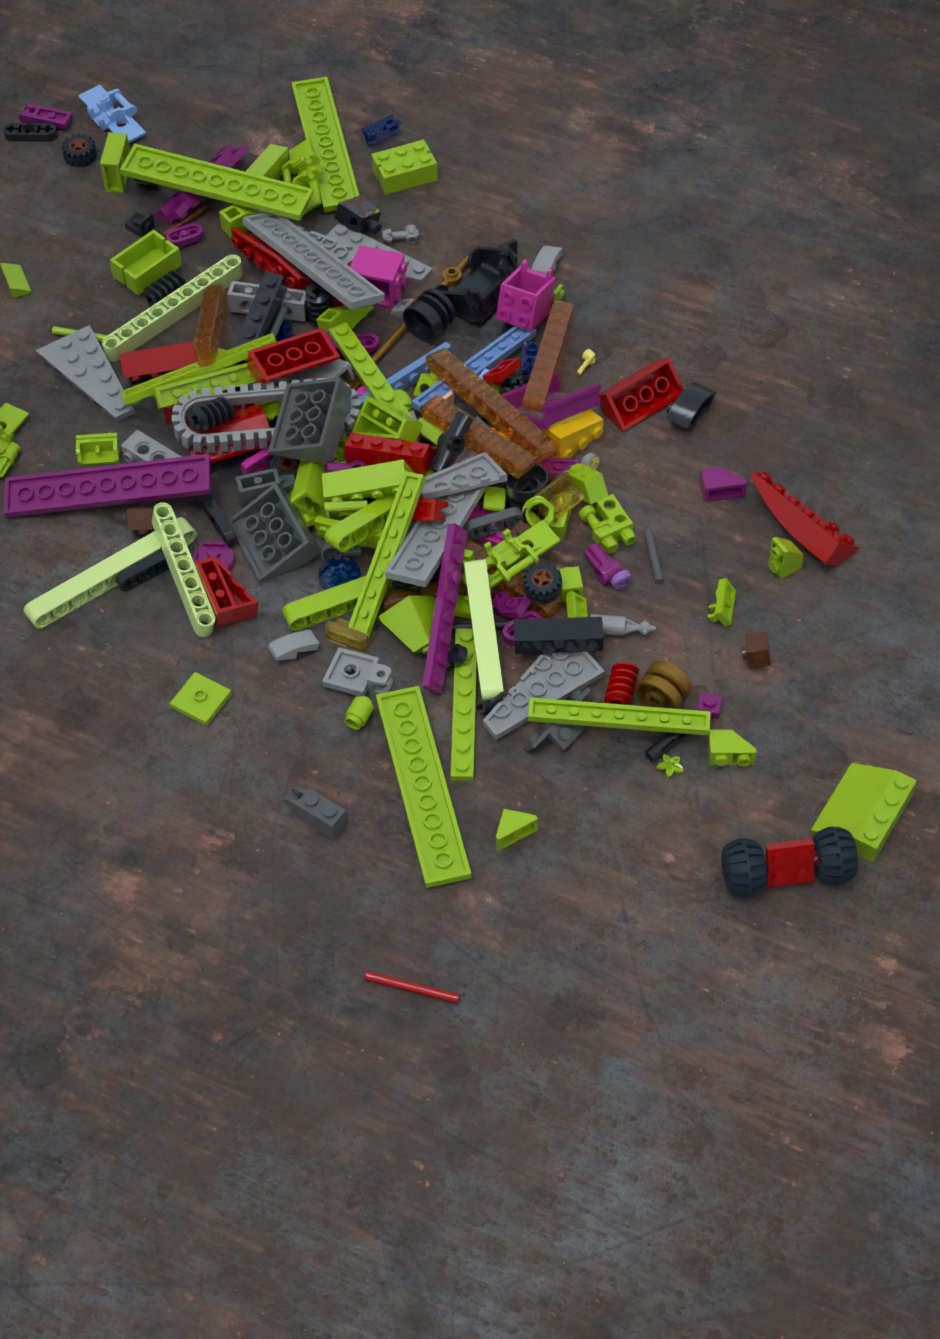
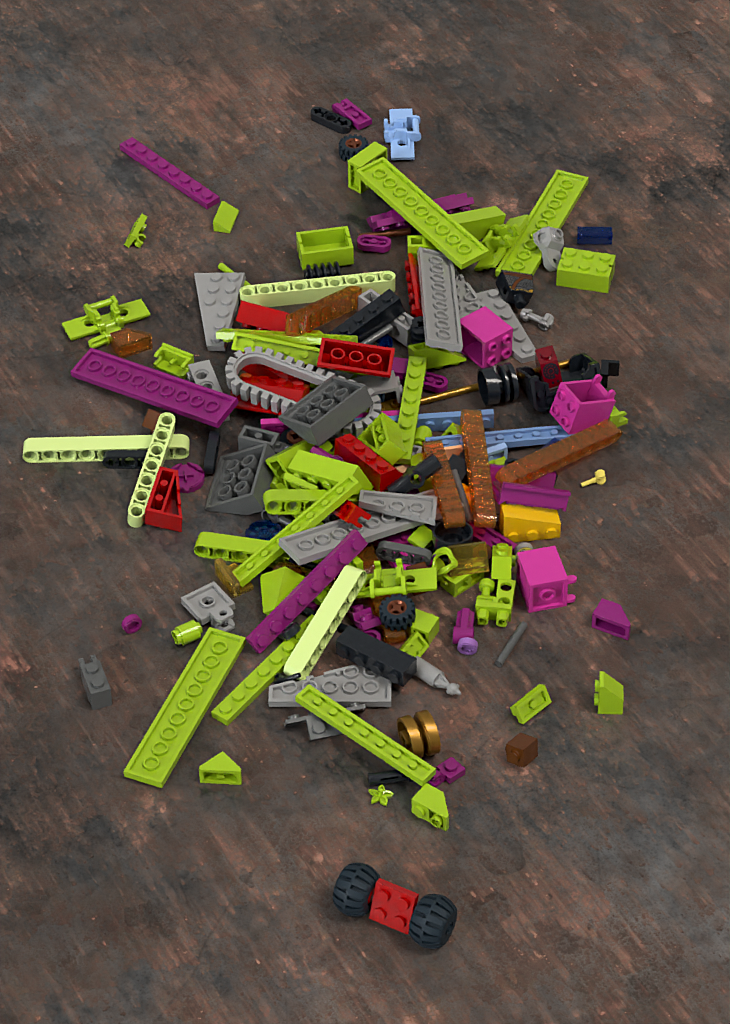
camera: 35 degrees right, 10 degrees down
black bracket [125,212,155,238] -> none
lime plate [169,672,232,726] -> none
black piece [187,396,235,431] -> none
light grey slope [268,630,319,661] -> none
red bar [365,971,460,1004] -> none
red plate [482,358,522,385] -> none
light grey slope [532,246,562,274] -> none
red slope [599,357,683,431] -> none
red piece [604,662,639,705] -> none
black brick [666,382,716,429] -> none
red wedge [750,471,859,566] -> none
lime slope [810,763,917,863] -> none
none -> clear orange slope [110,328,153,358]
none -> magenta tile [121,614,142,634]
none -> dark pink container [516,546,577,613]
none -> light grey piece [533,226,564,272]
none -> dark red slope [535,345,562,390]

